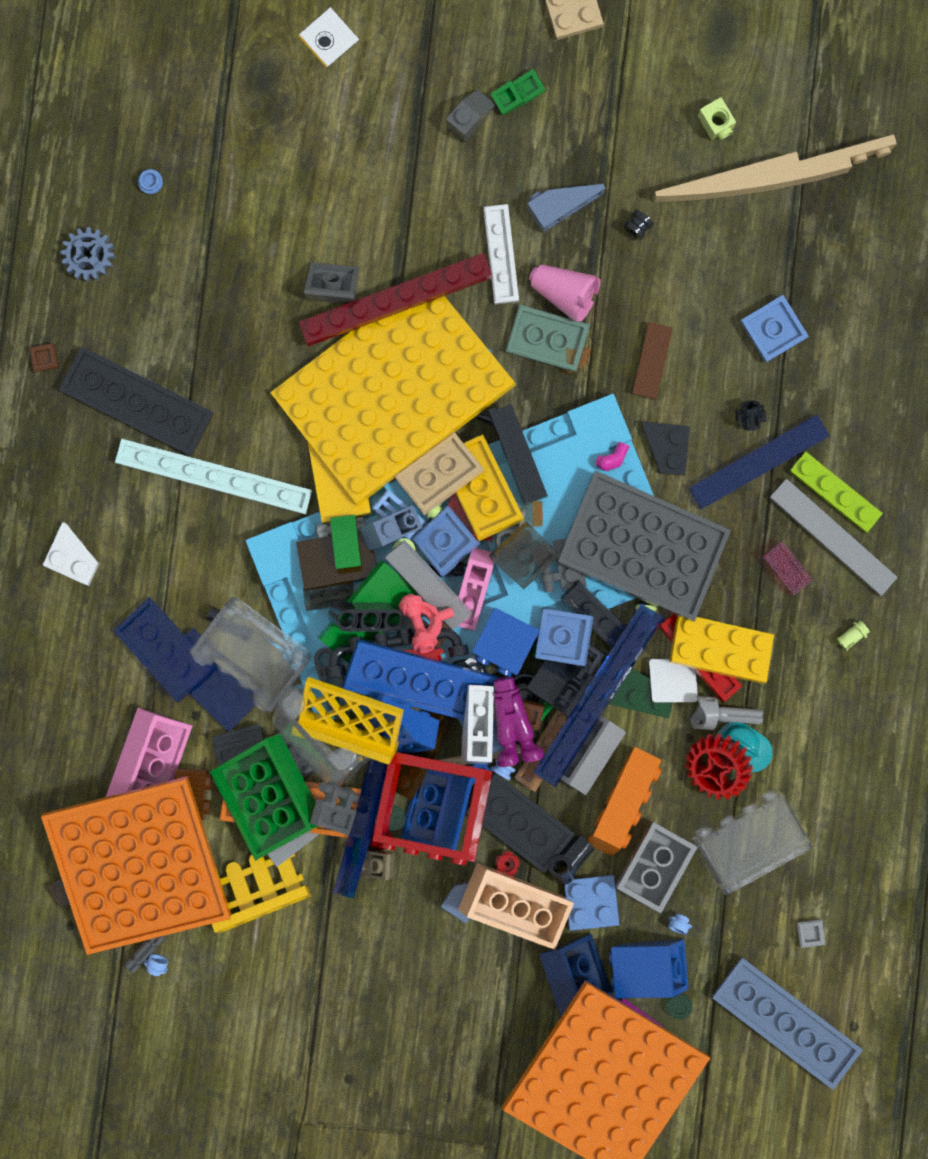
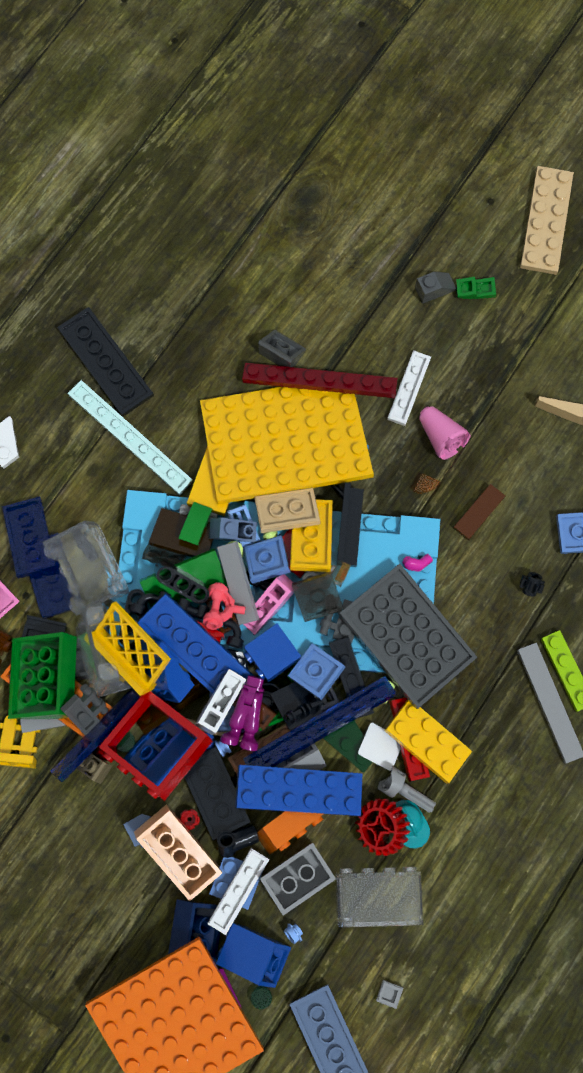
camera: 25 degrees right, 10 degrees down
reddish brown tile [29,343,59,373] -> none
sand blue gear [60,227,116,282] -> none
medium blue plate [138,169,163,194] -> none
white sticker [298,7,359,68] -> none
sand green tile [505,305,590,373] -> none
sand blue slope [527,184,606,233] -> none
black wheel [623,209,654,240] -> none
black wing [642,422,690,476] -> none
clear blue tile [689,415,830,509] -> none
clear pink plate [762,541,813,596] -> none
yellowish green pin [837,621,870,651] -> none
none -> white tile [207,848,269,935]
none -> blue plate [235,765,362,816]

